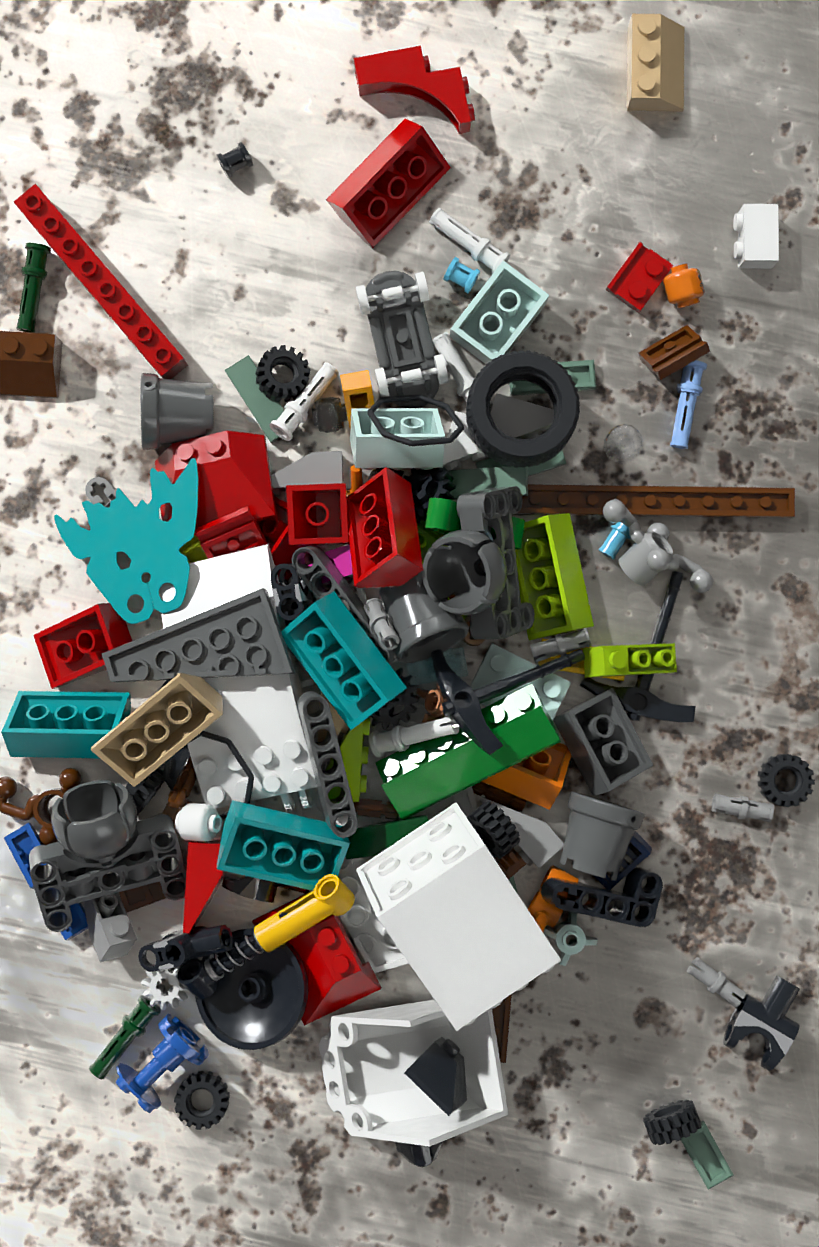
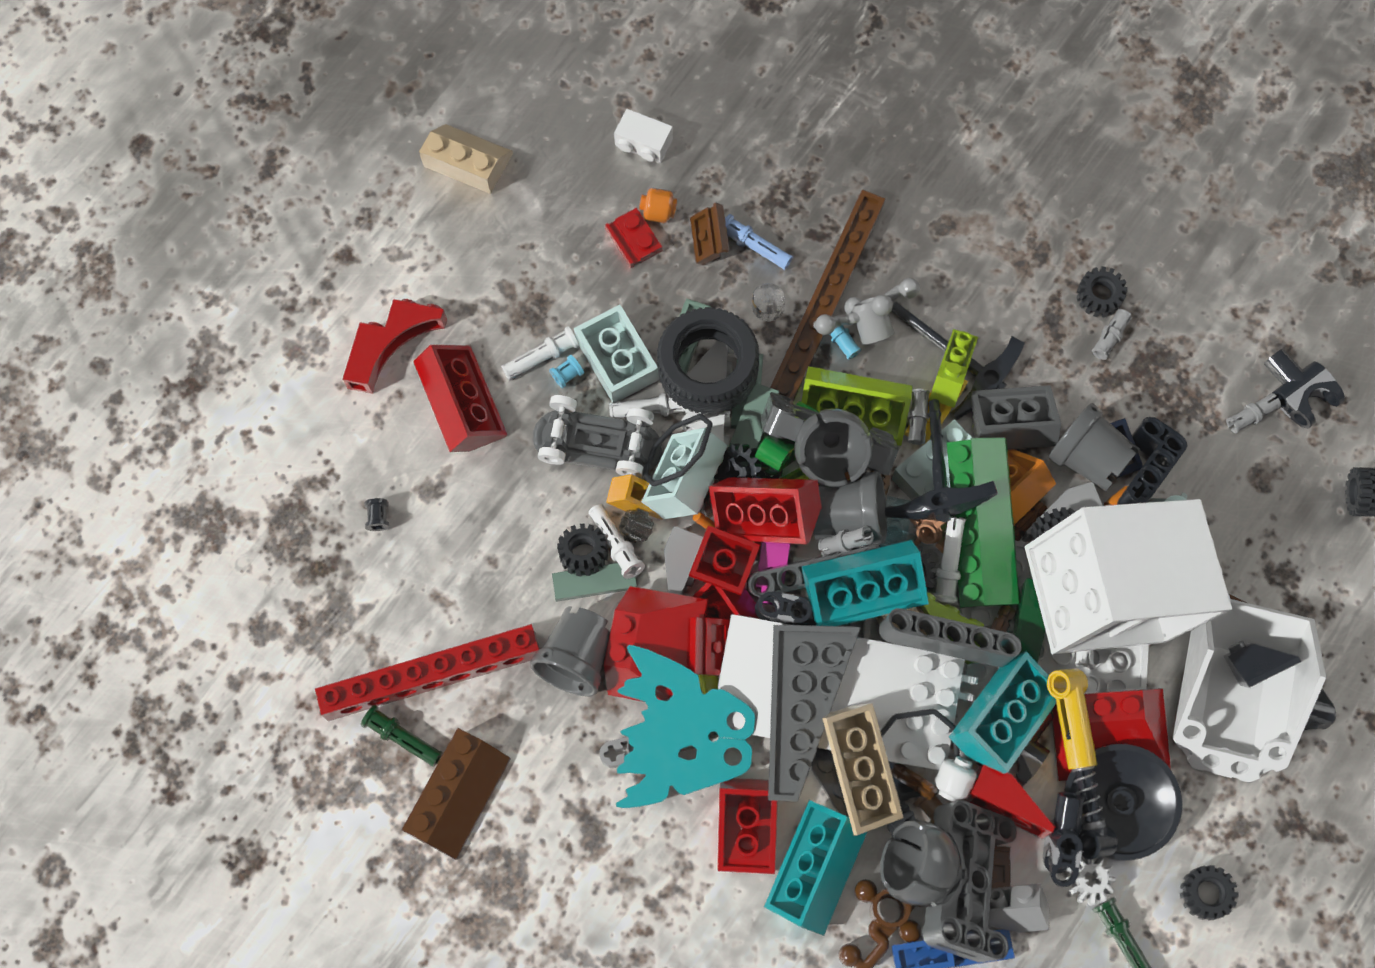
camera: 60 degrees left, 15 degrees down
blue piece [116,1014,209,1113] -> none

